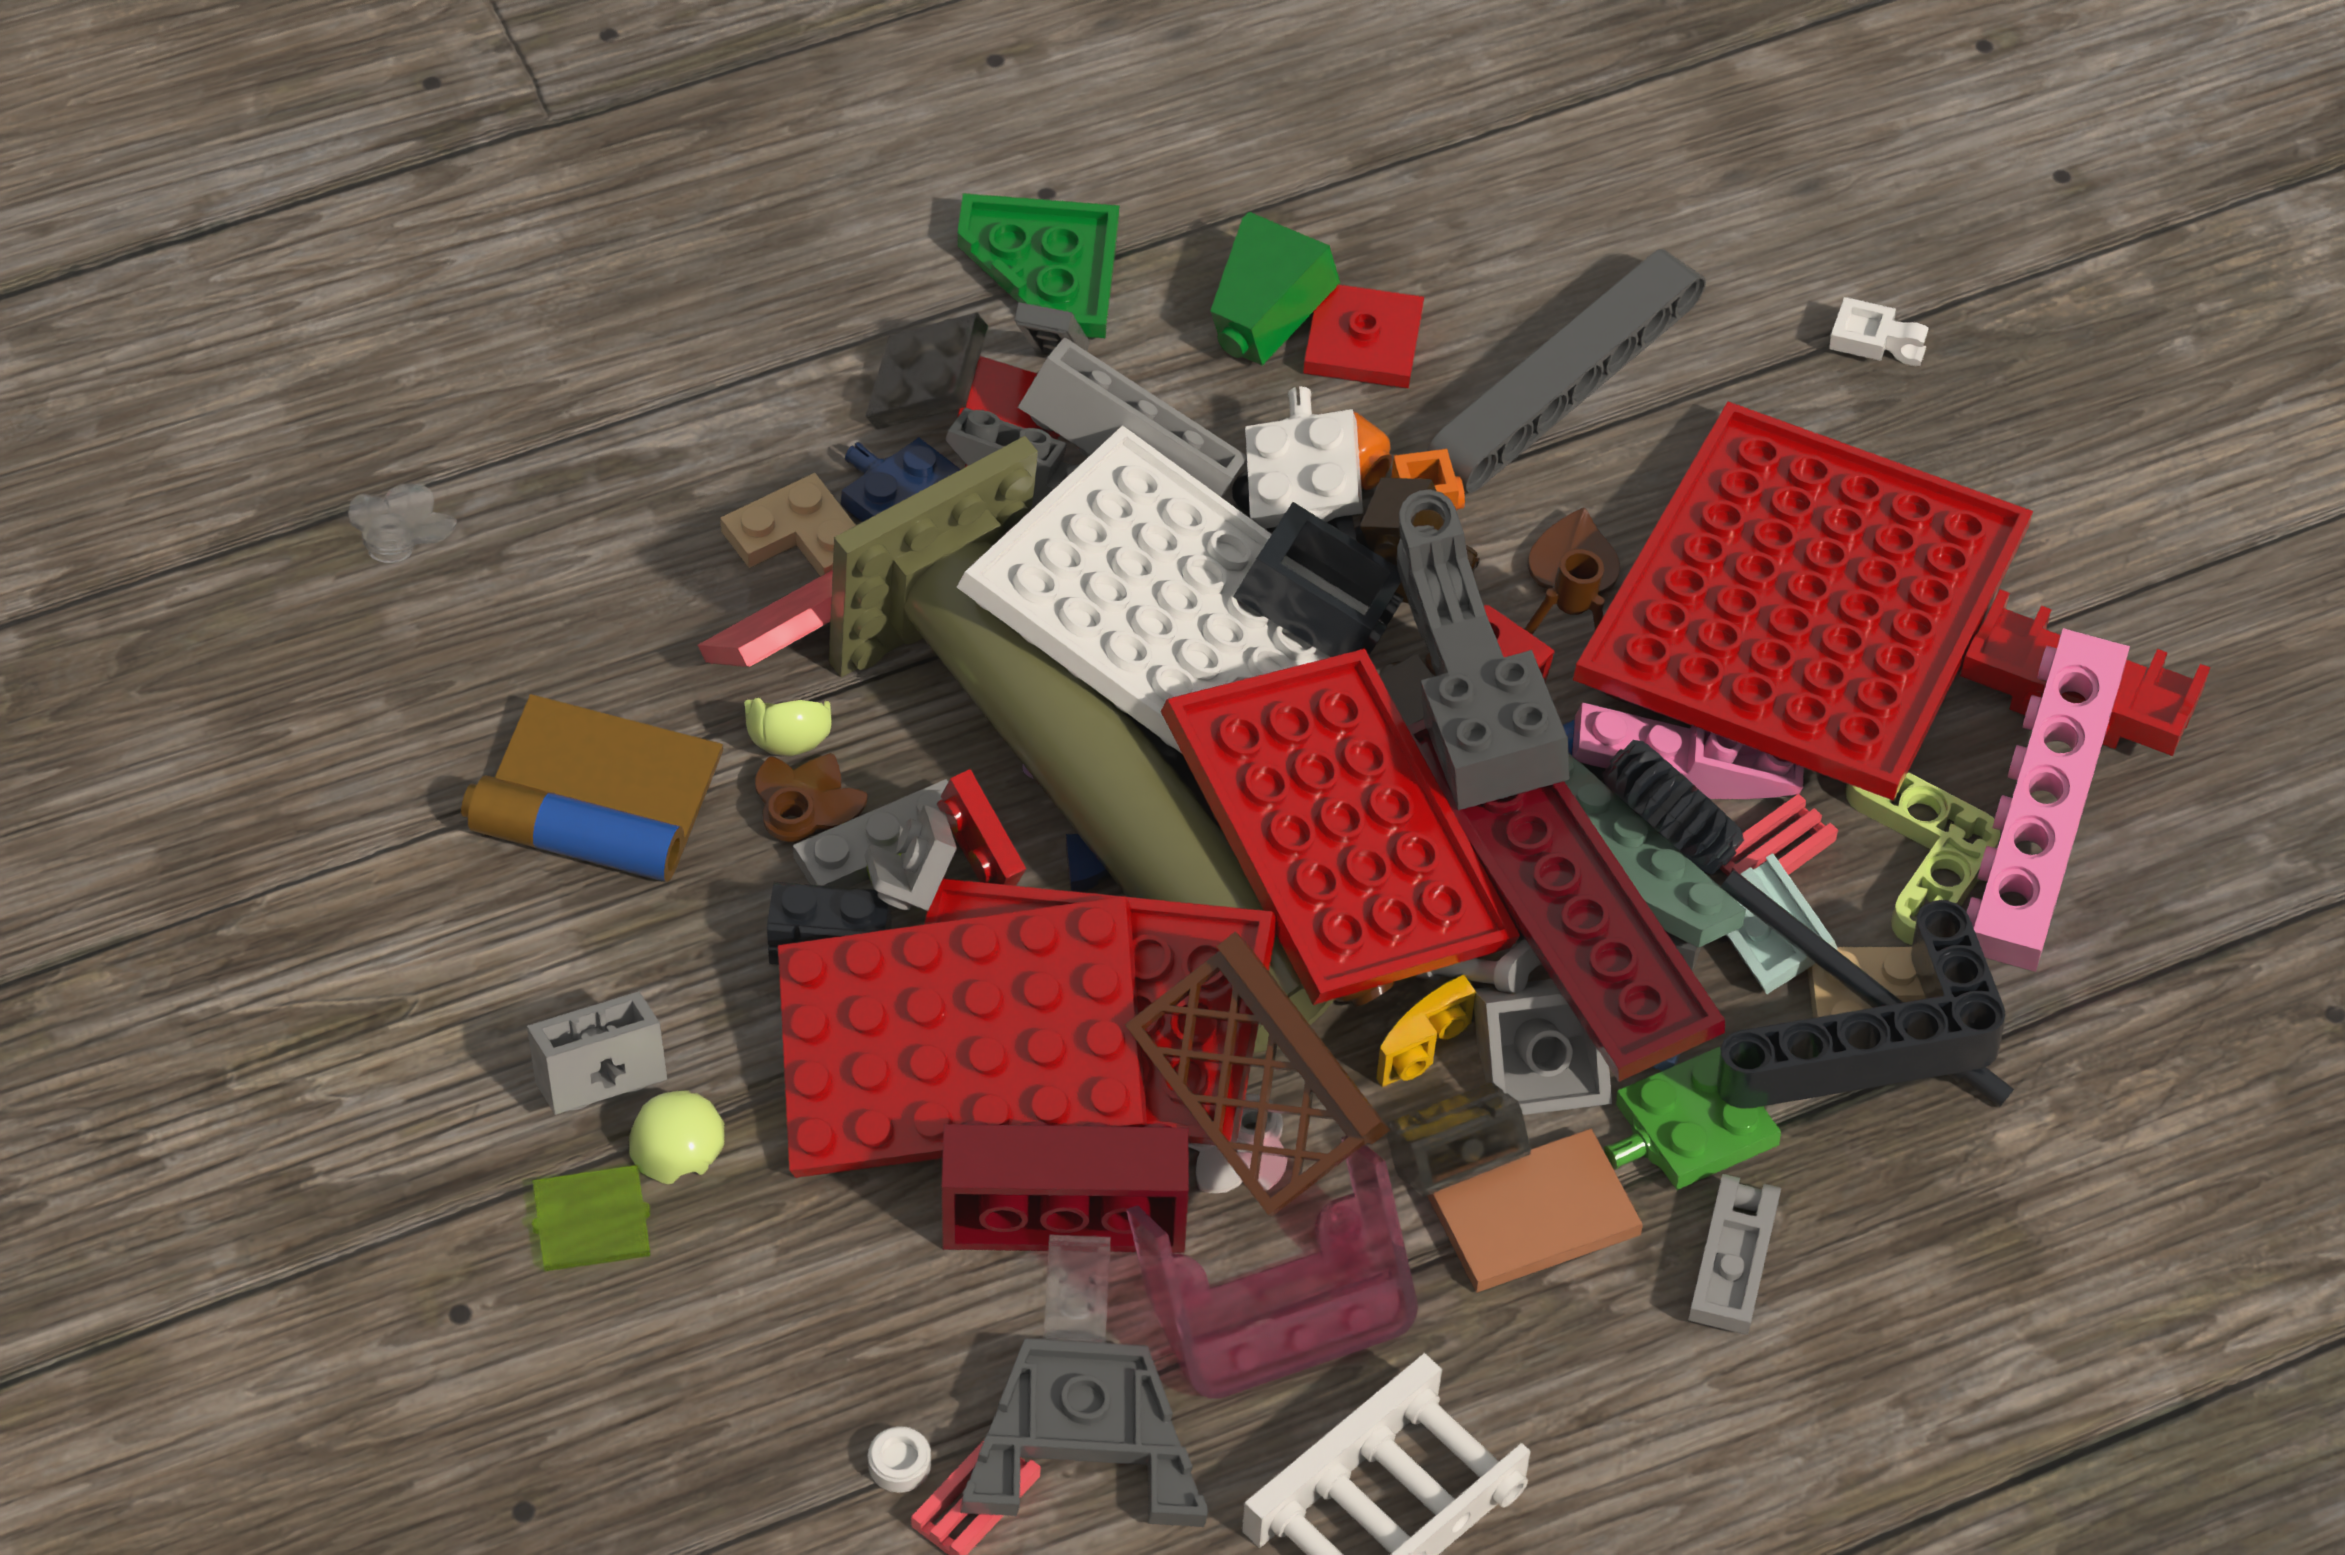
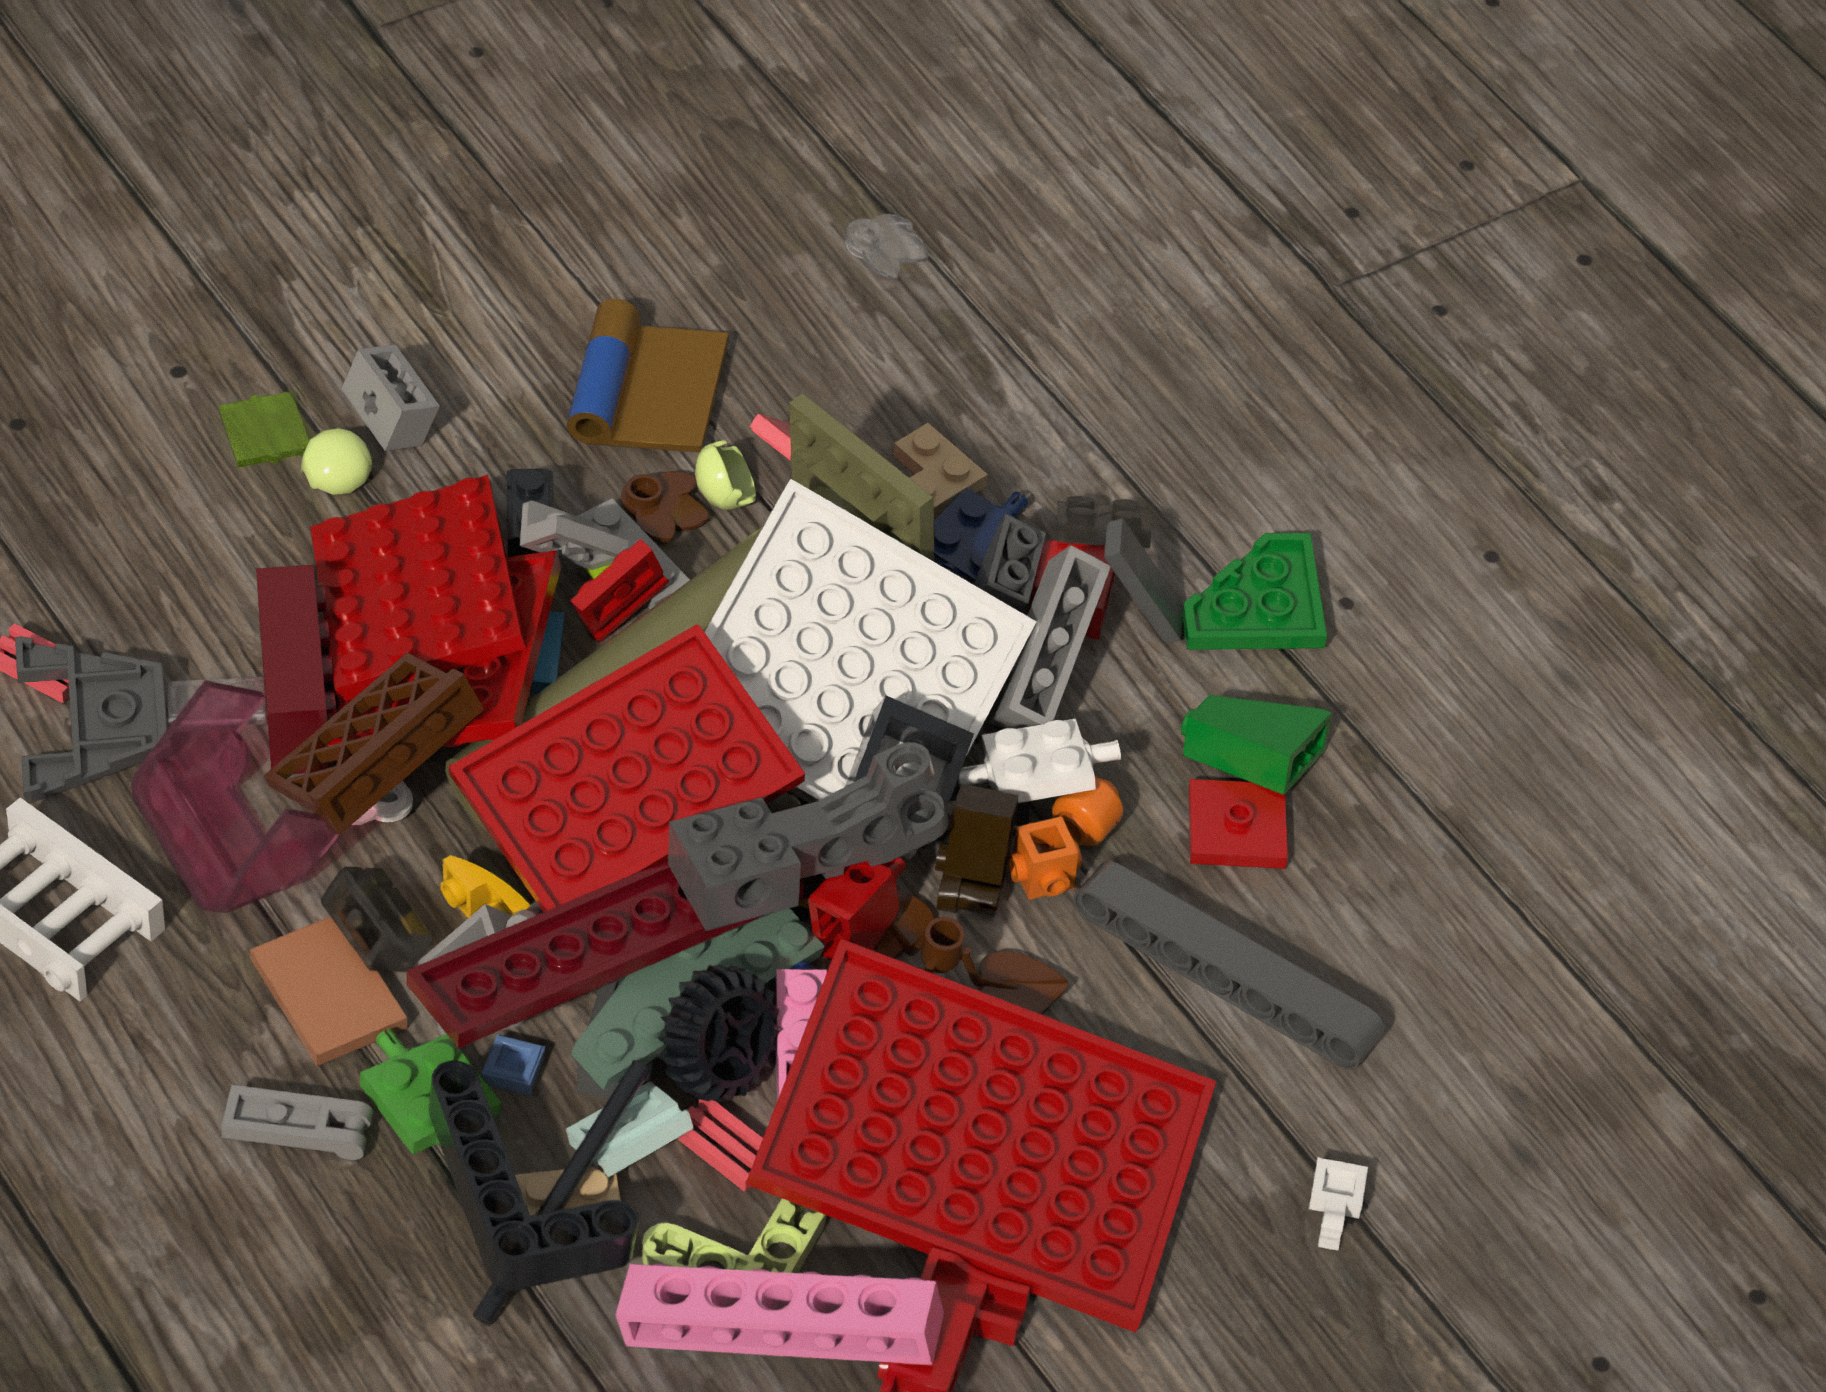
camera: 80 degrees right, 5 degrees down
white tile [868,1427,931,1493] -> none

